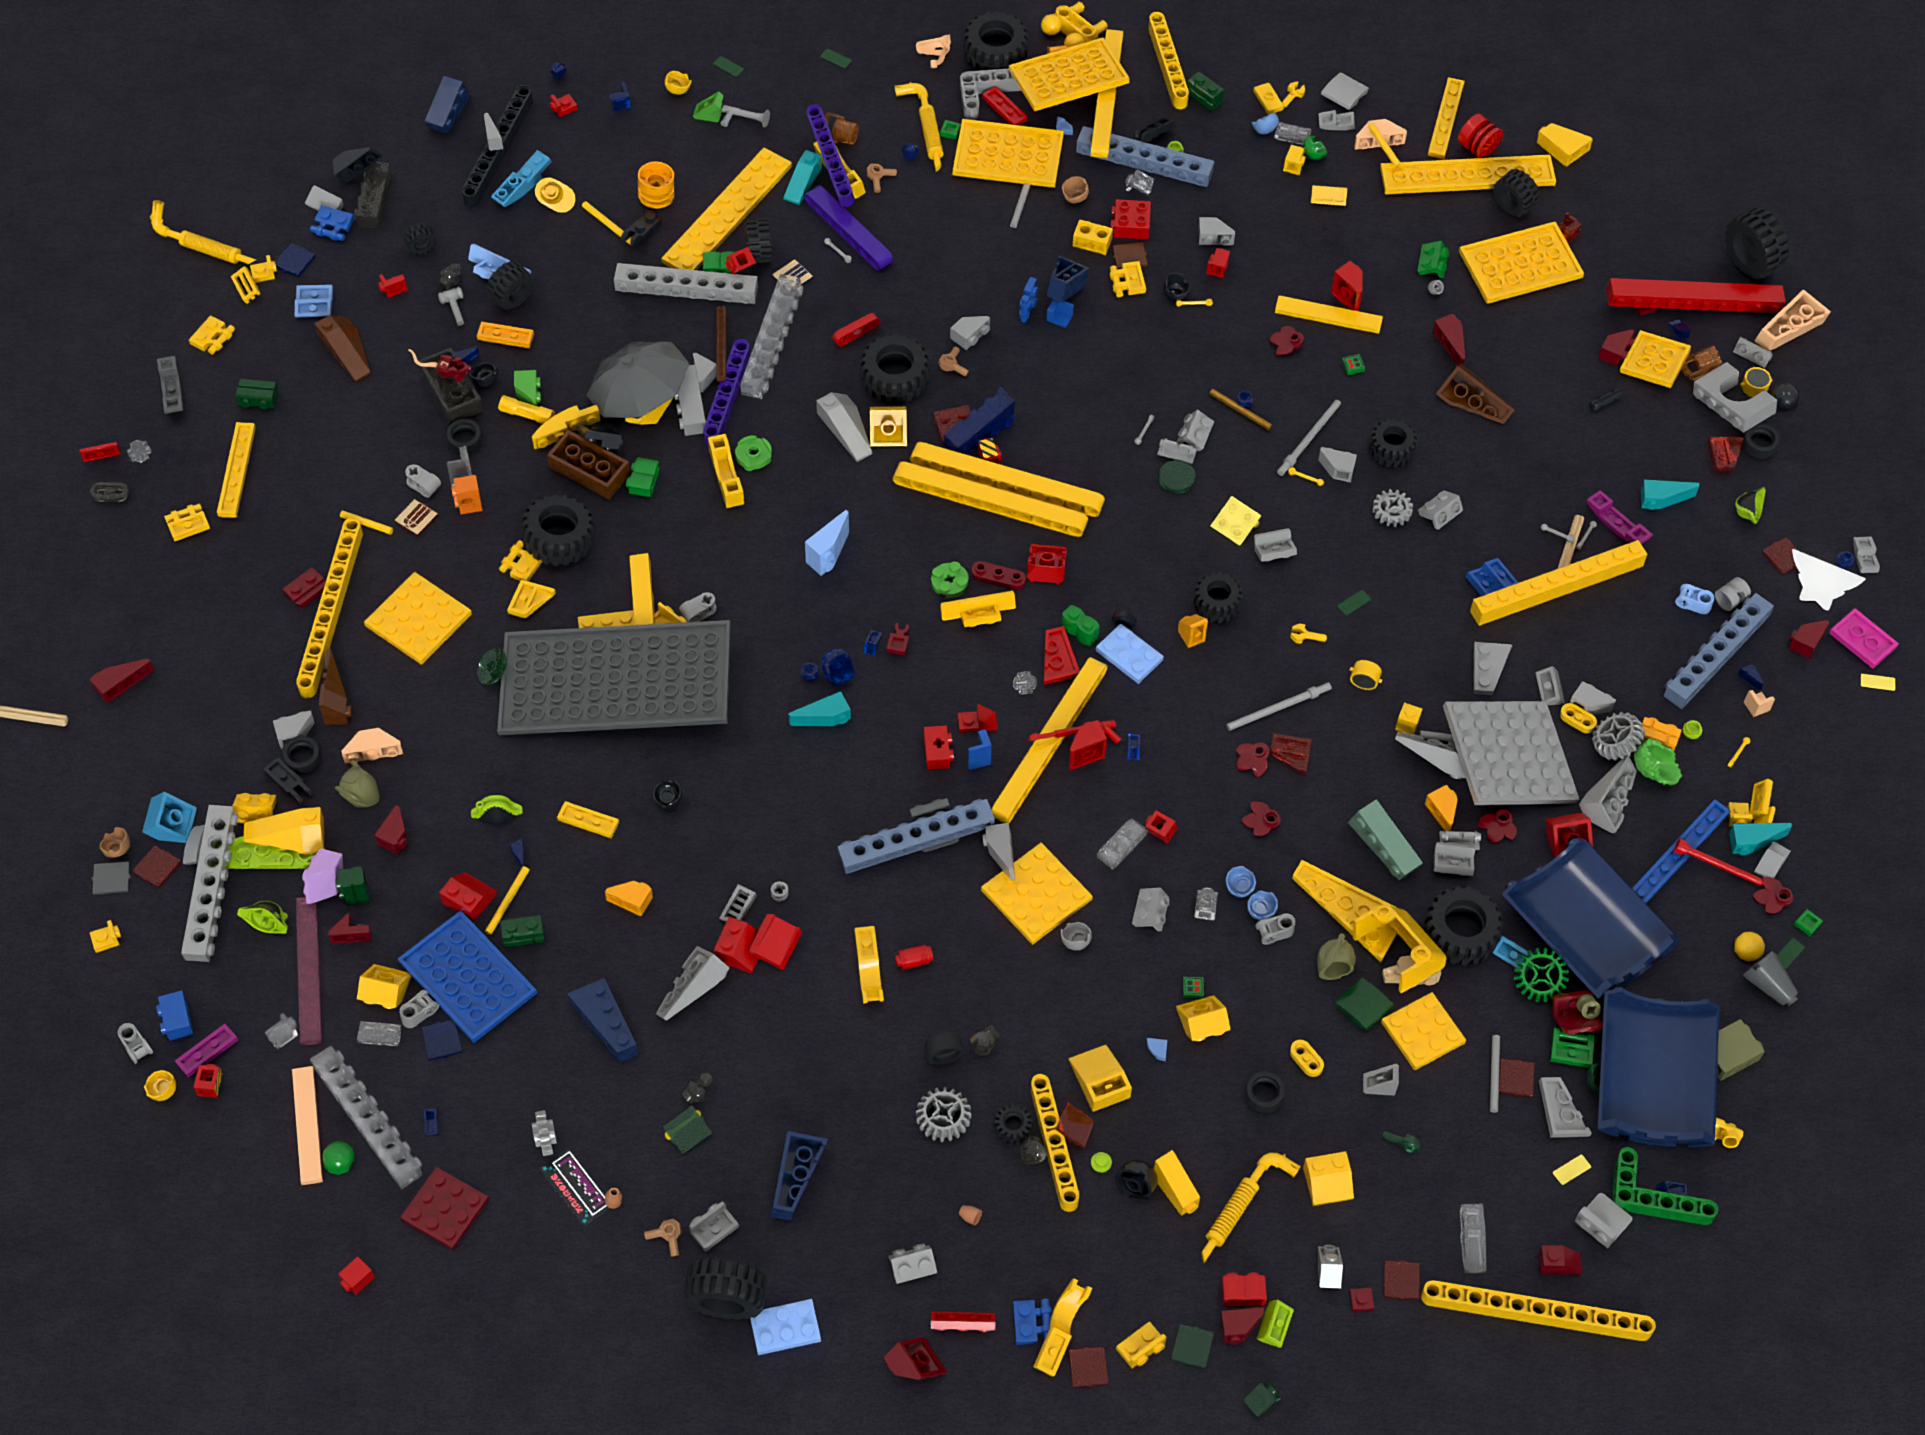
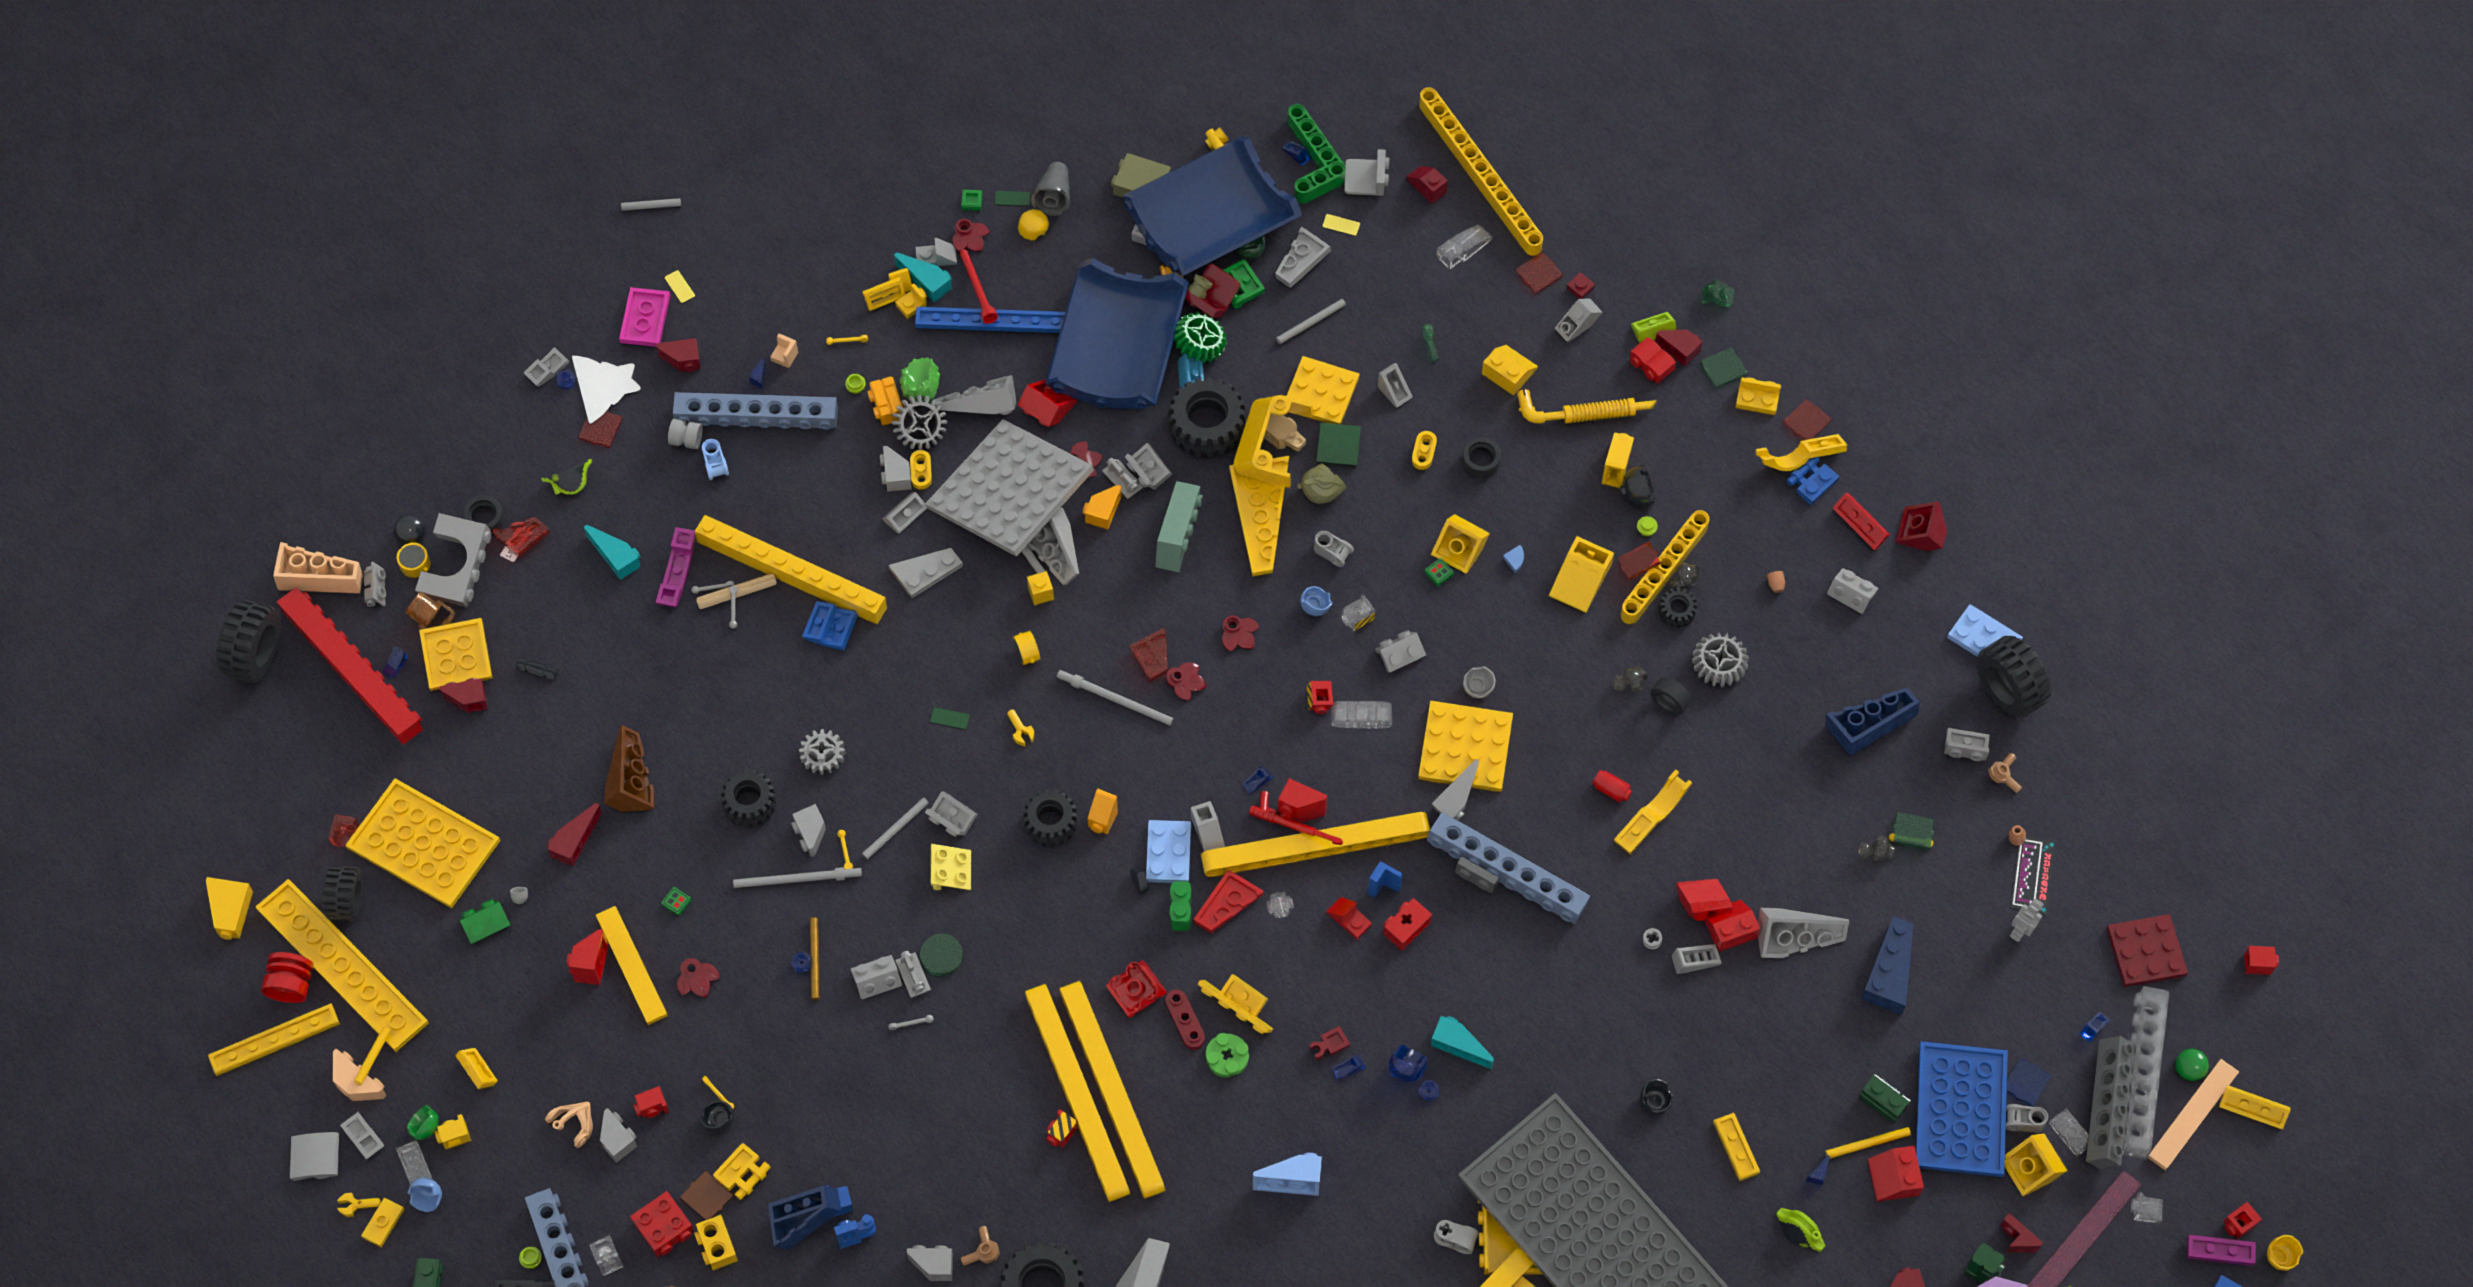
camera: 130 degrees left, 5 degrees up
light orange slope [605,881,653,916] -> none
yellow slope [870,407,907,446] -> none
clear red wing [933,405,973,444] -> none
clear blue wedge [944,387,1015,455] -> none
medium blue hair [1247,890,1278,921] -> none
light grey bracket [1418,490,1463,529] -> none
clear red piece [1499,1059,1535,1097] -> none
none -> light nougat helmet [545,1102,593,1148]
none -> light grey bar [862,798,929,860]
none -> light grey slope [1191,801,1225,852]
none -> dark grey brick [2086,1036,2134,1169]
none -> yellow plate [2219,1085,2290,1130]

